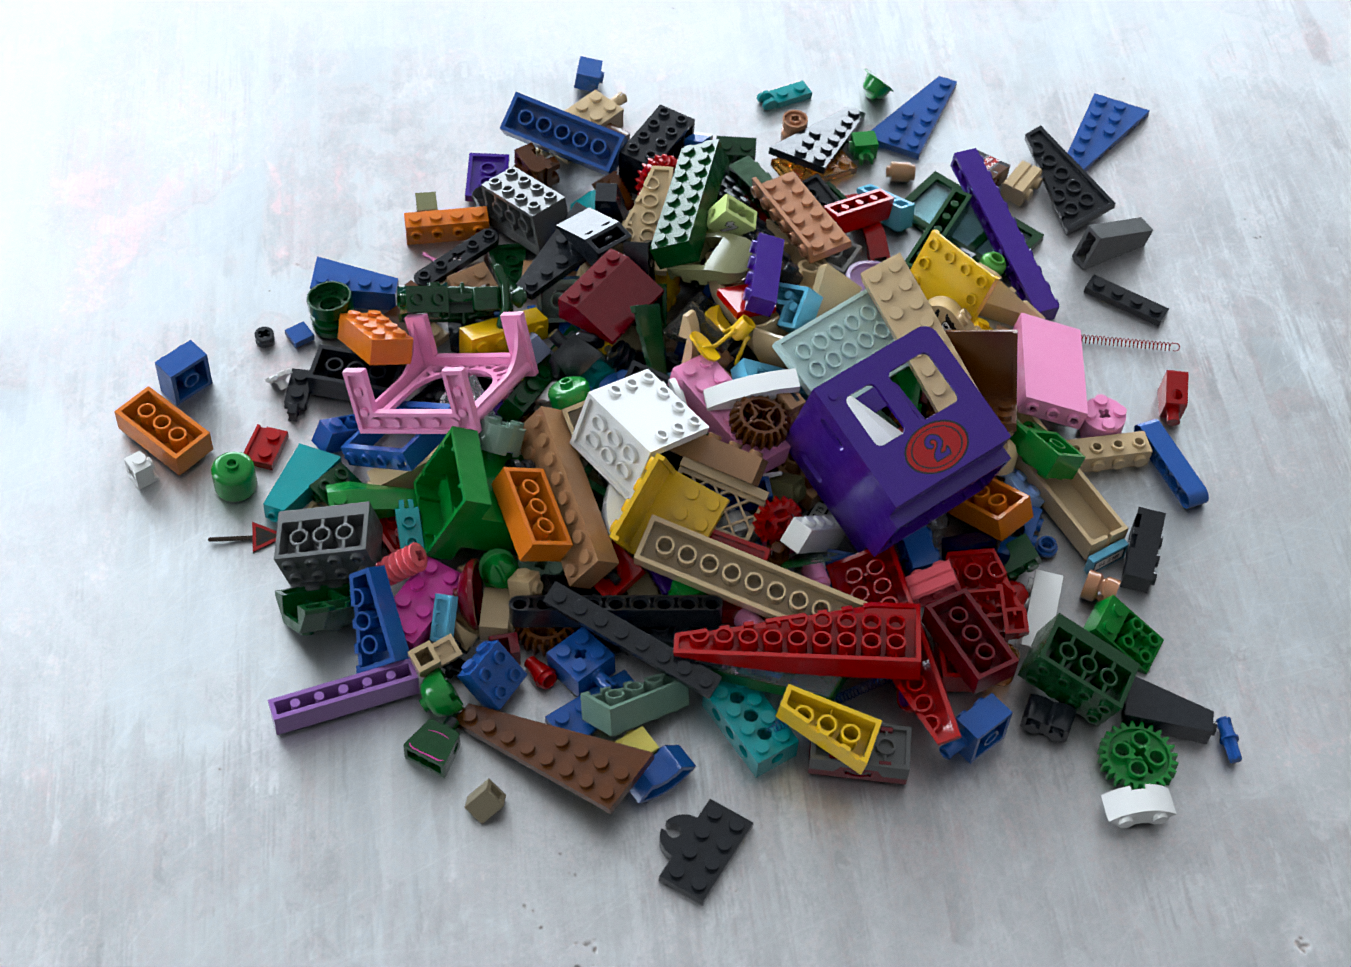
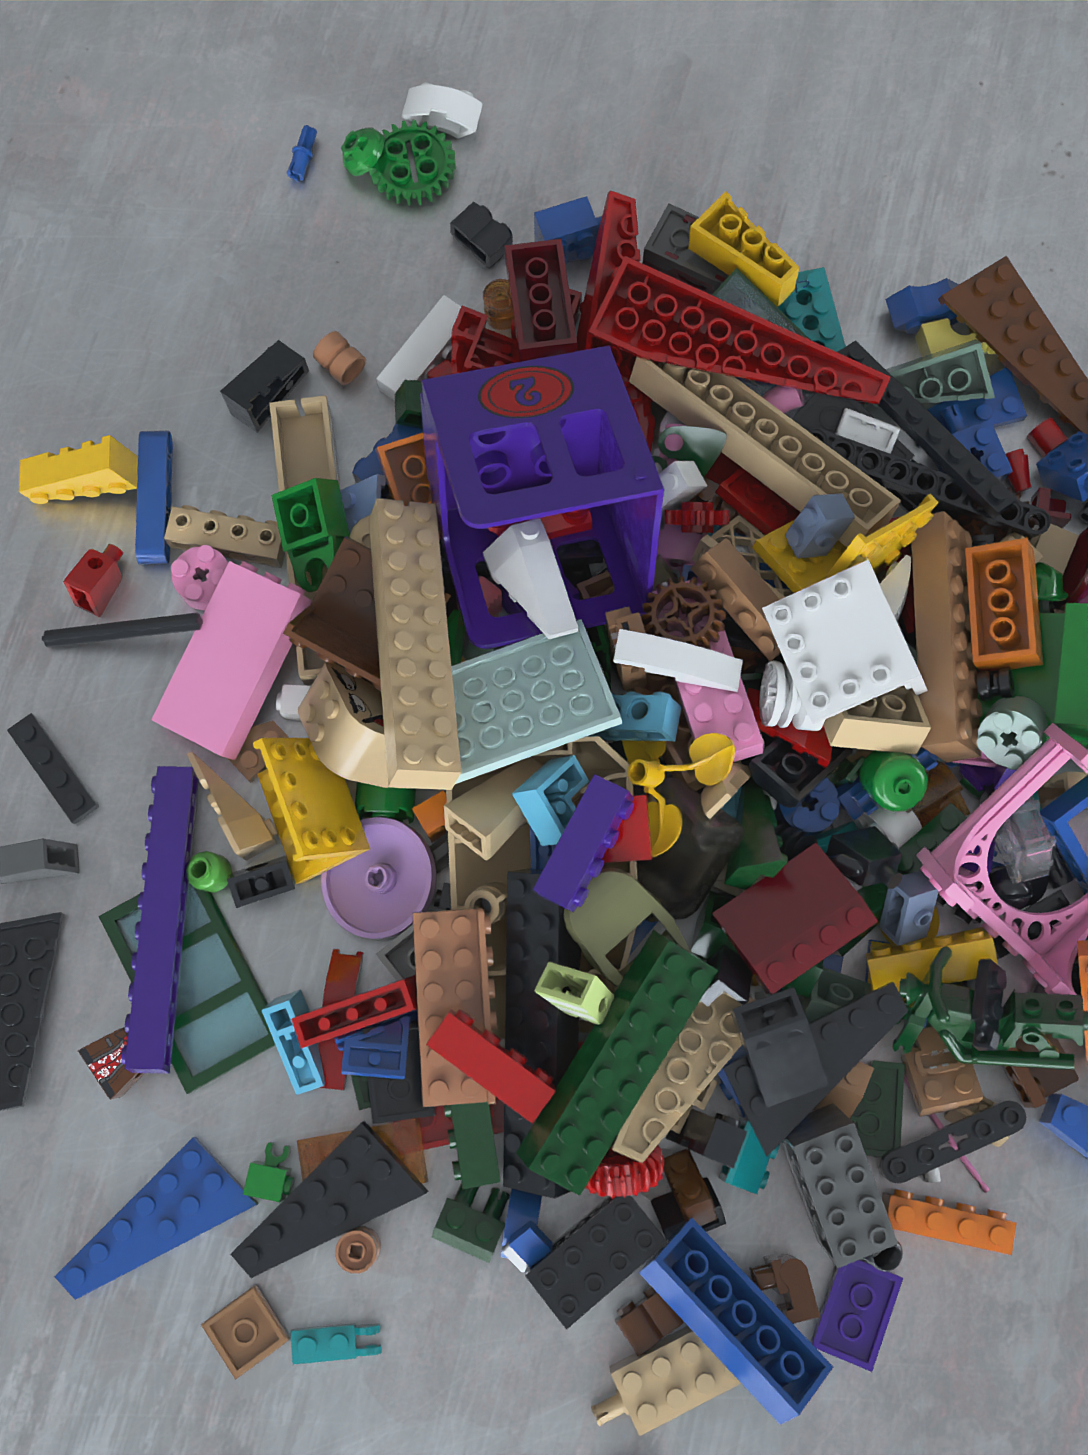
camera: 155 degrees left, 25 degrees up
olive brick [415,192,438,212] -> none
black plate [659,799,754,905] -> none
green piece [862,68,894,100] -> none
medium nougat brick [886,161,915,182] -> none
dark green brick [905,188,972,269] -> none
tan brick [1001,160,1043,206] -> none
dark green brick [1018,613,1140,727] -> none
blue plate [1035,536,1058,558] -> none
piece [1081,334,1180,352] -> none
green slope [1083,595,1164,674] -> none
medium azure tile [1084,538,1129,575] -> none
black slope [1120,676,1217,744] -> none
none -> yellow wedge [19,435,138,504]
none -> black axle [42,613,203,647]
none -> medium nougat plate [201,1285,291,1380]
none -> green piece [341,127,385,176]
none -> blue wing [341,1016,410,1079]
none -> red brick [426,1009,556,1124]
none -> sand blue brick [785,493,855,559]
none -> white plate [835,408,901,454]
none -> black hinge [971,959,1007,1051]
none -> red brick [1027,417,1068,458]

